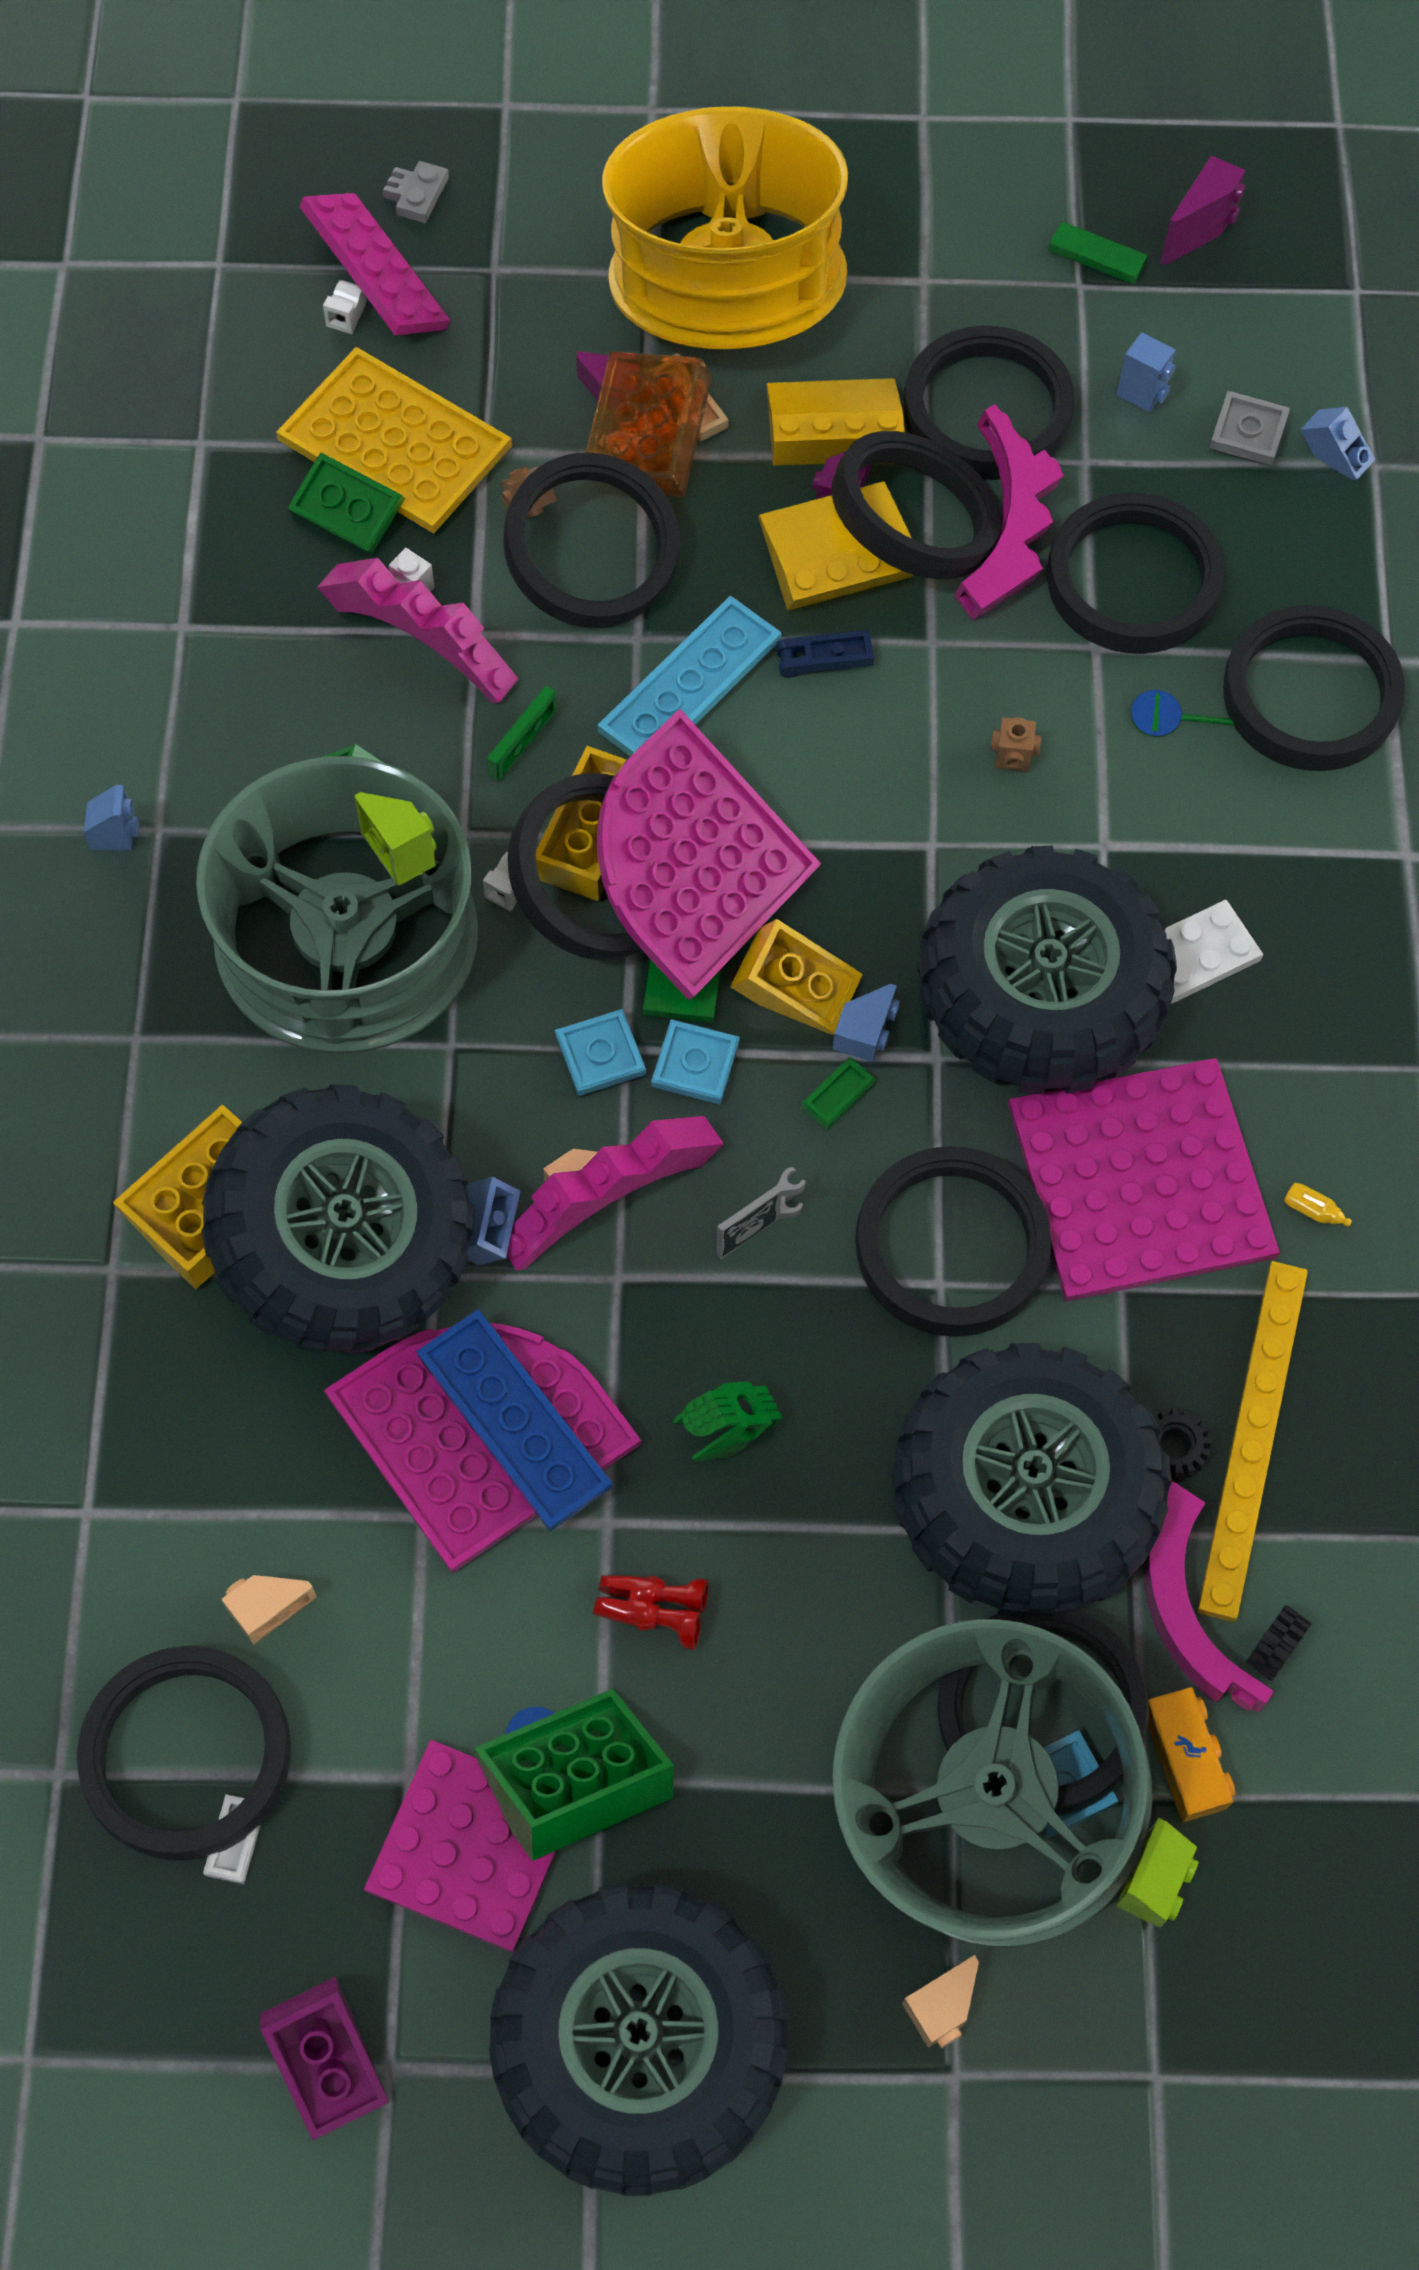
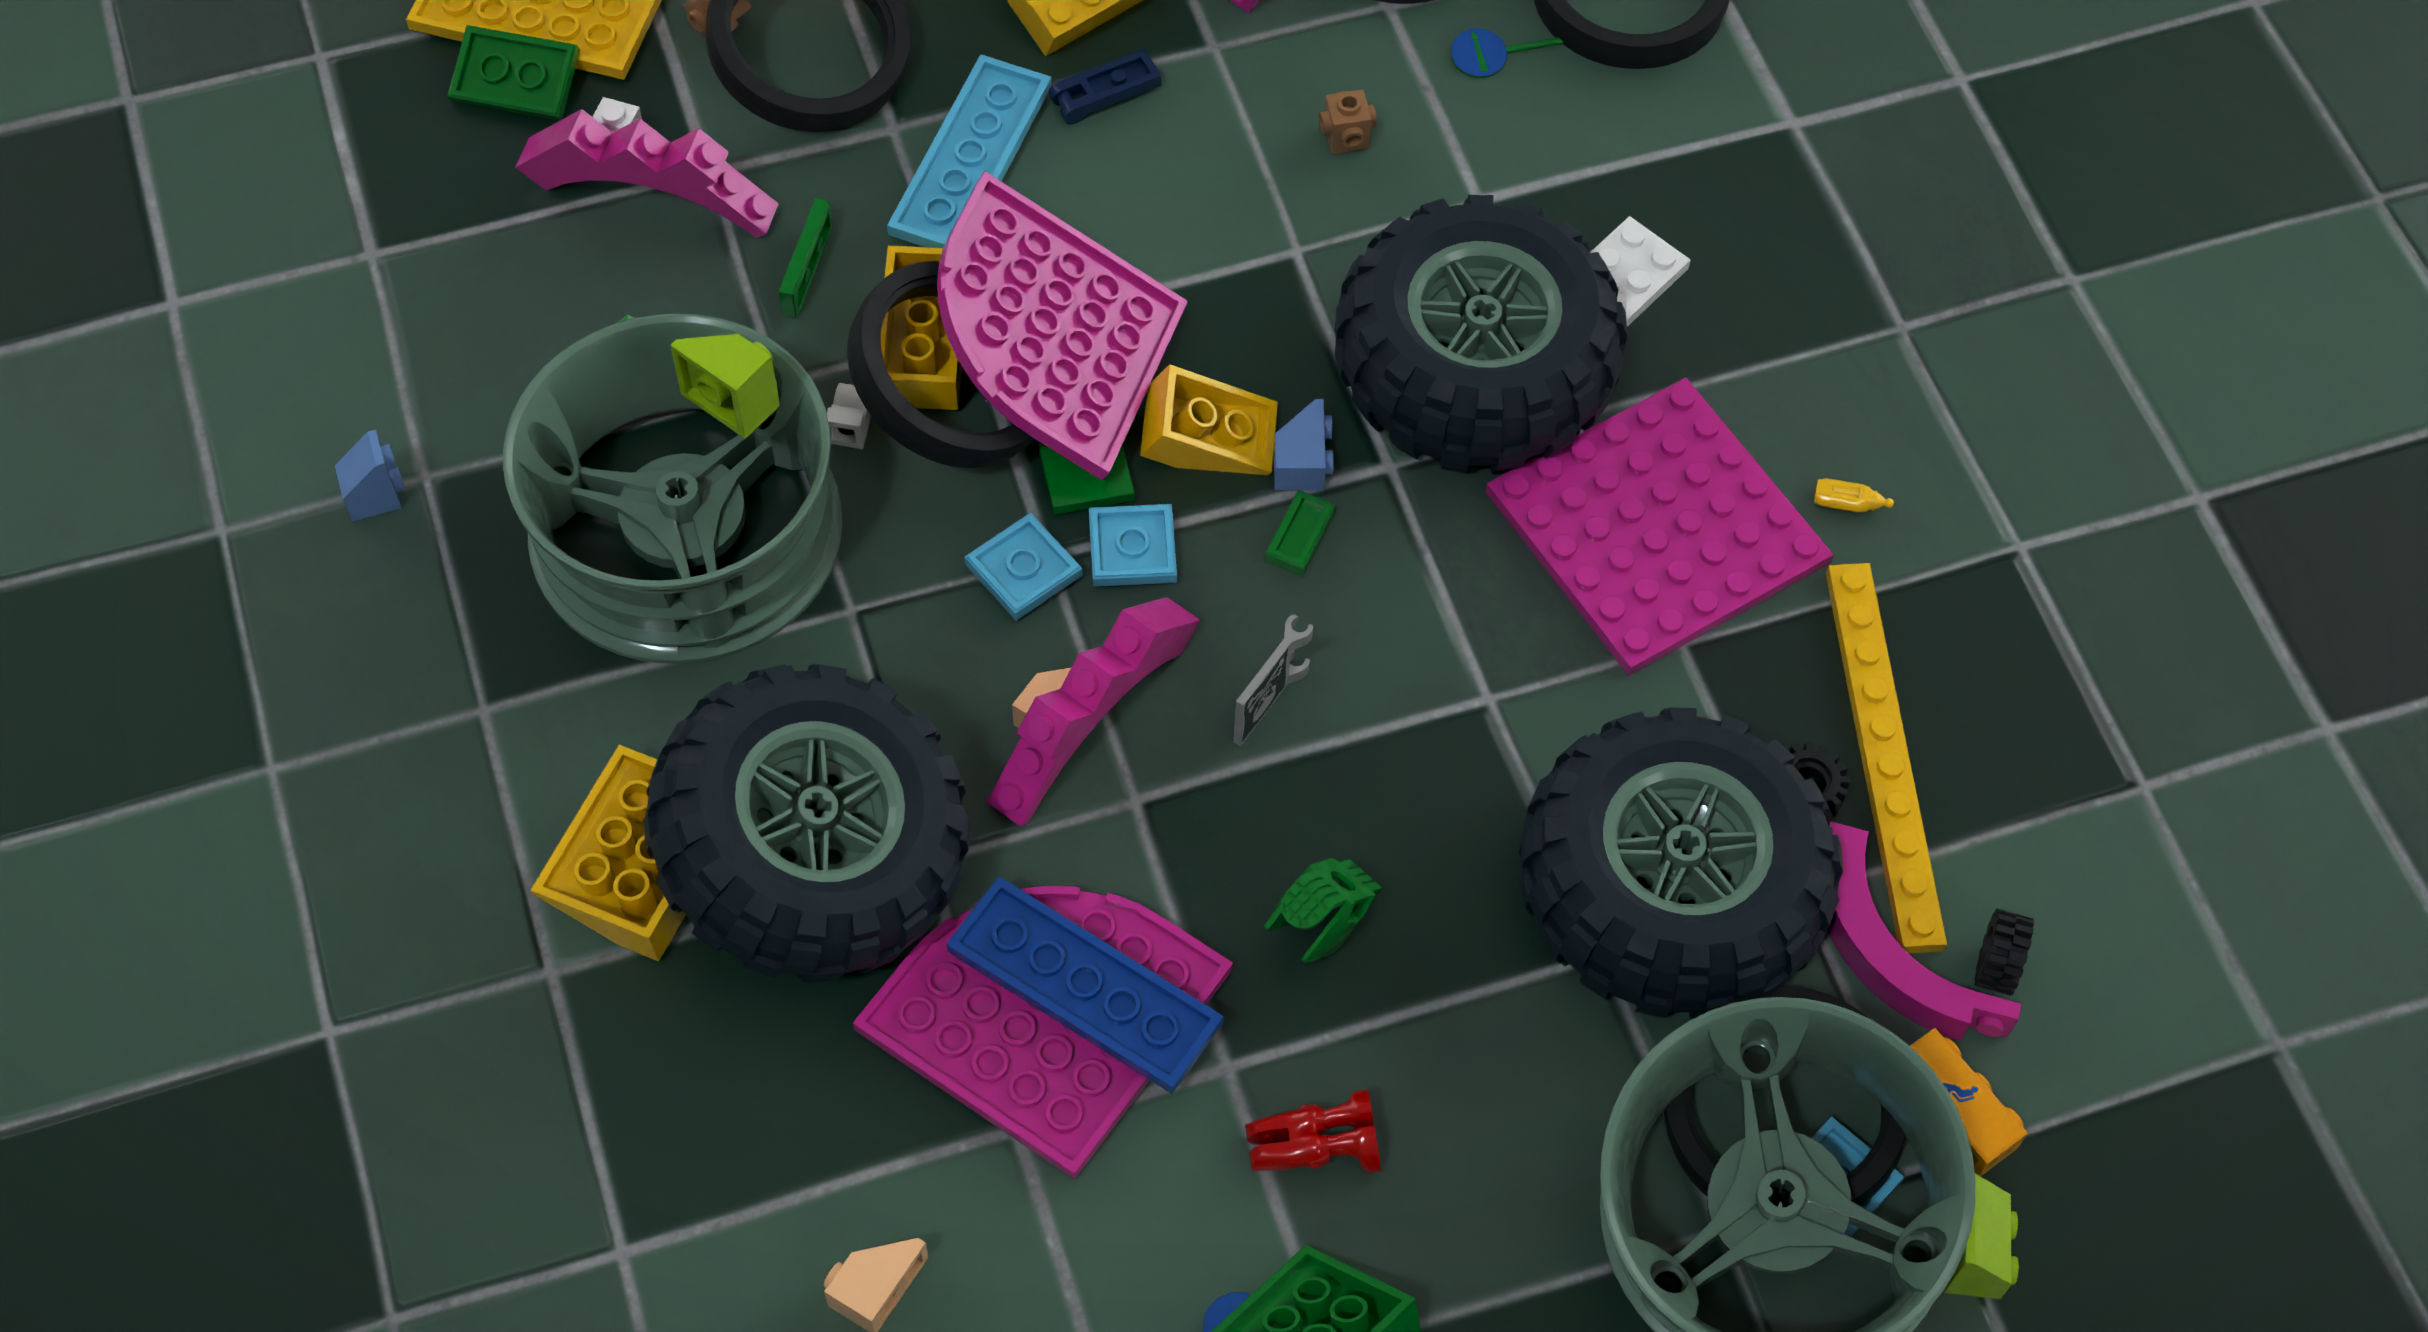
camera: 20 degrees left, 5 degrees down
medium blue brick [466,1177,521,1265] -> none
black tyre [855,1146,1051,1337] -> none

